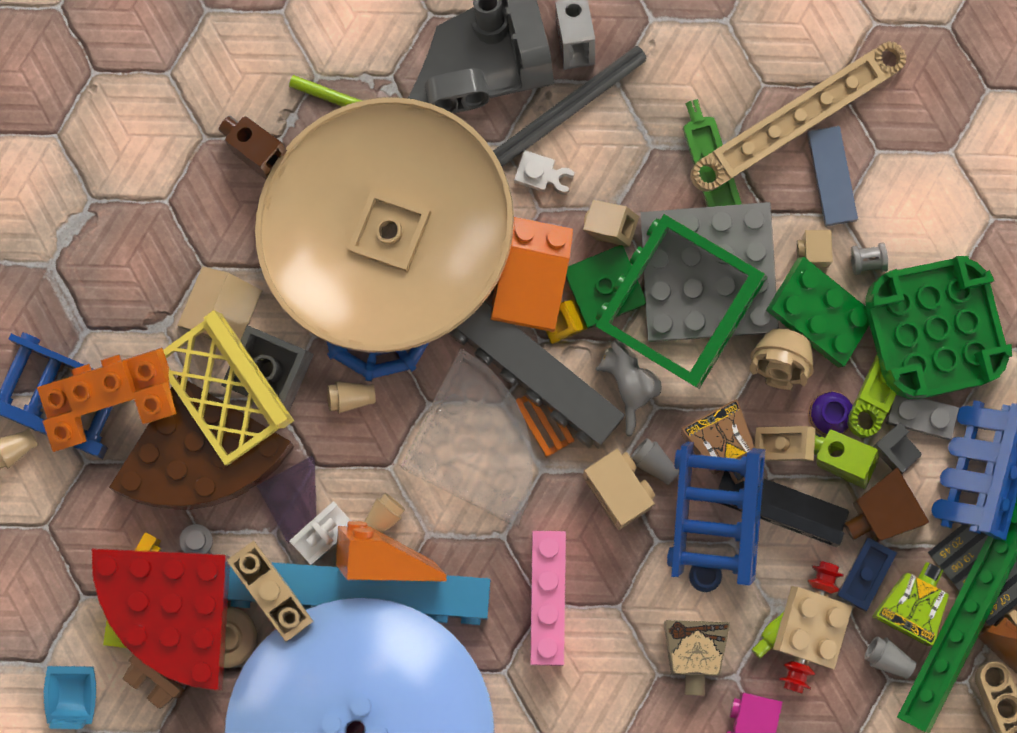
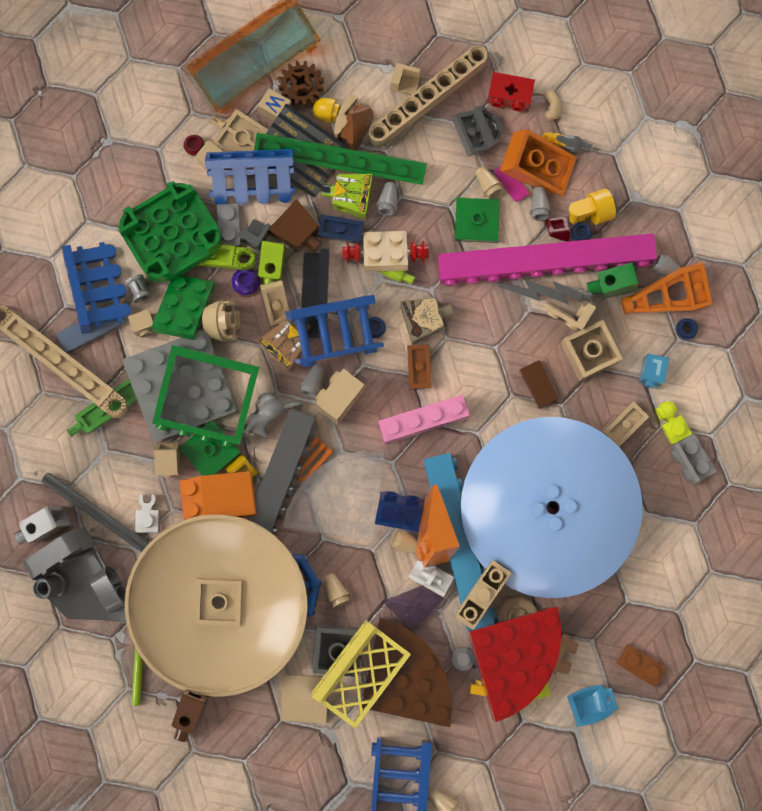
camera: 115 degrees left, 0 degrees up
orange bracket [37,348,176,452] -> none
none -> blue fence [62,242,131,334]
none -> clear blue bracket [375,491,424,532]
none -> dark orange plate [407,344,431,390]

